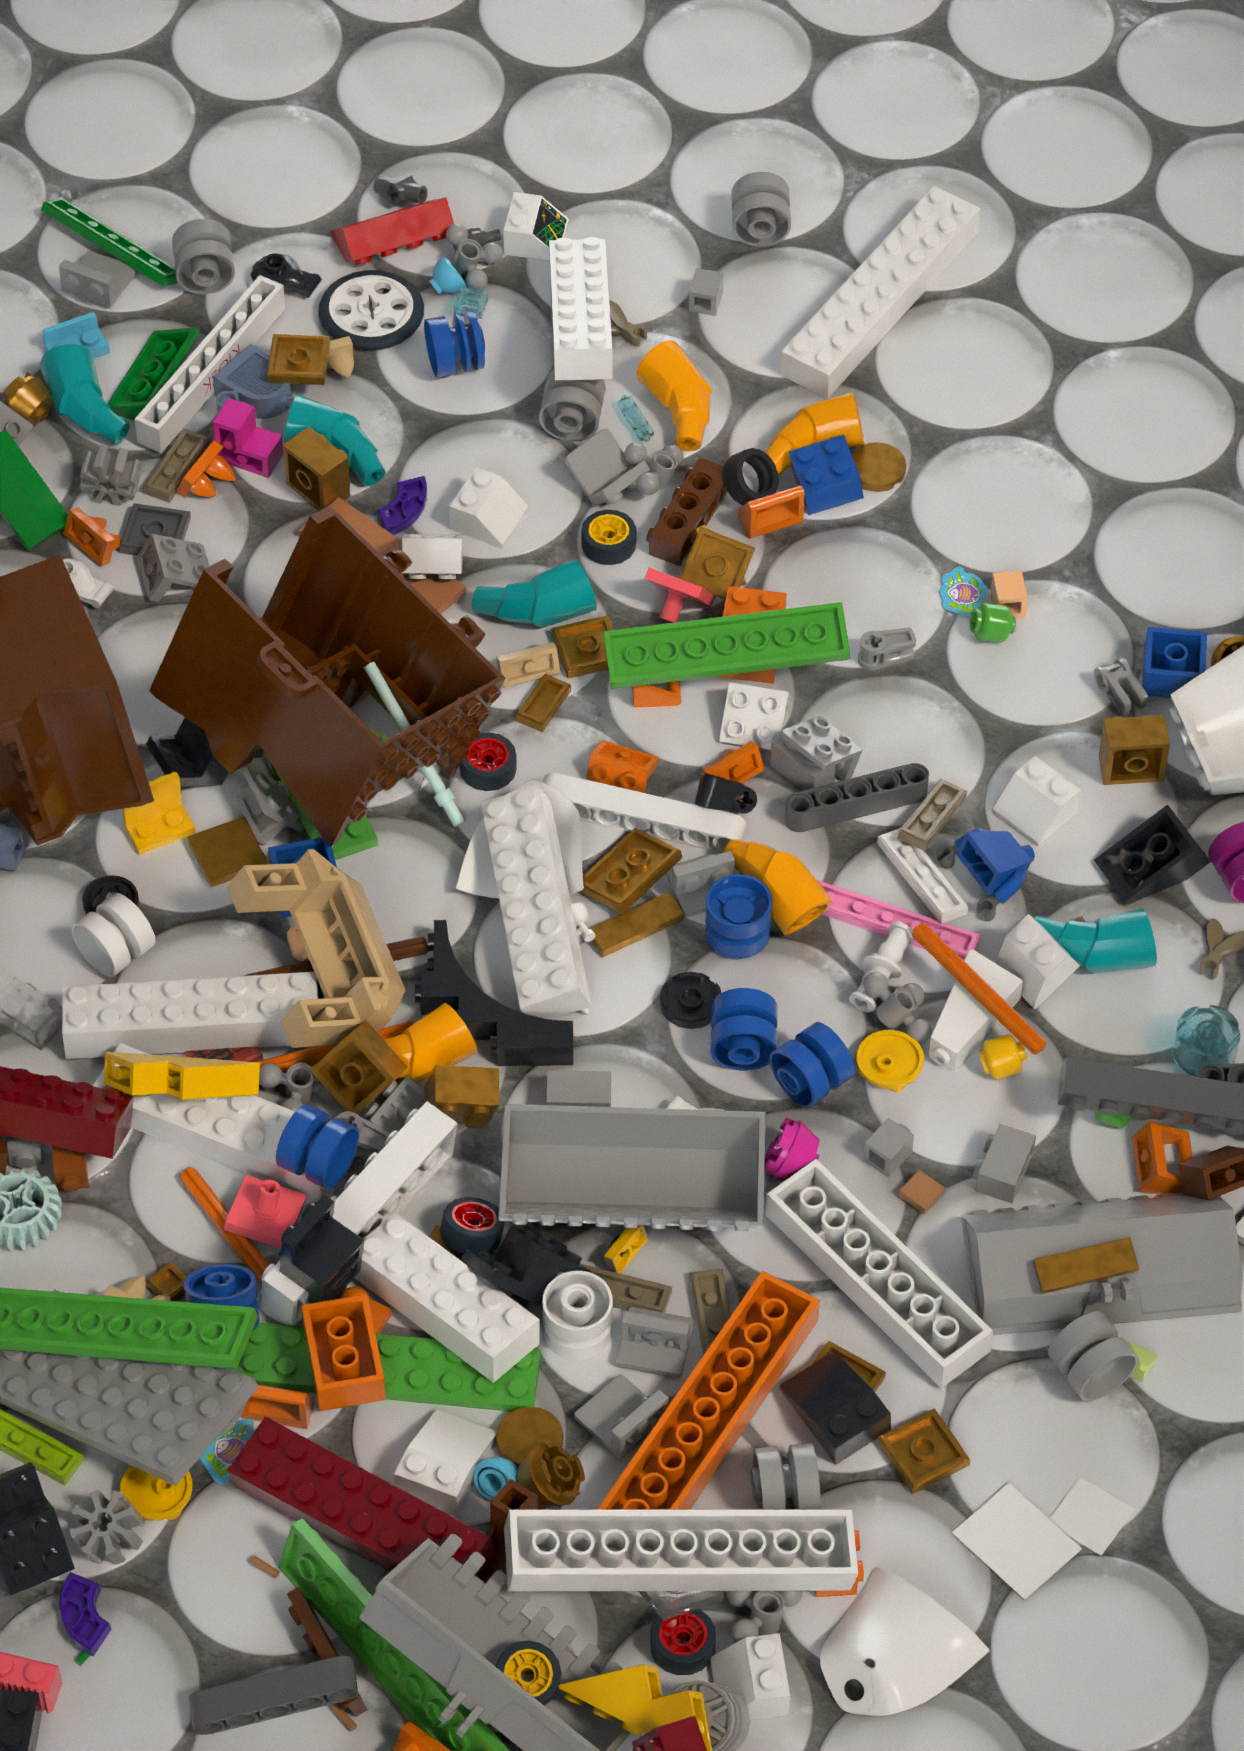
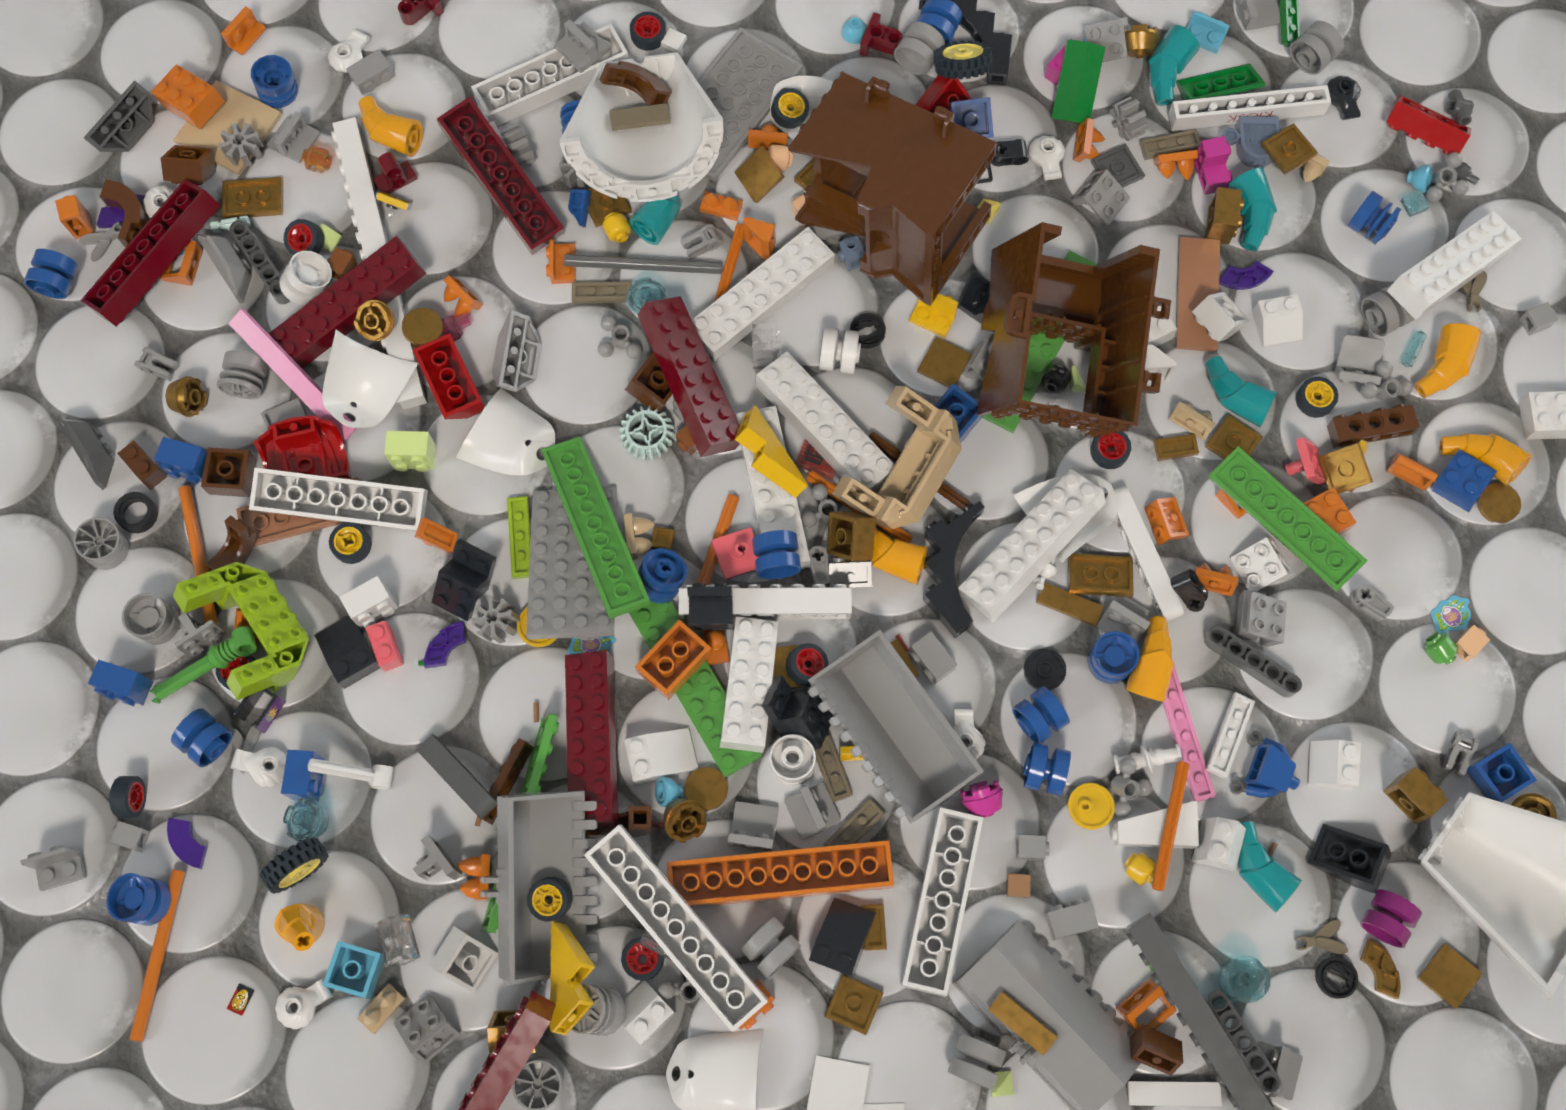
camera: 55 degrees right, 20 degrees up
orange tile [241,1384,315,1430] -> none
wedge [318,270,424,350] -> none
light aqua bar [364,662,465,827] -> none
pearl gold brick [424,1065,500,1128] -> none
white slope [504,192,569,261] -> none
black tyre [723,448,779,505] -> none
dark tan tile [897,779,967,851] -> none

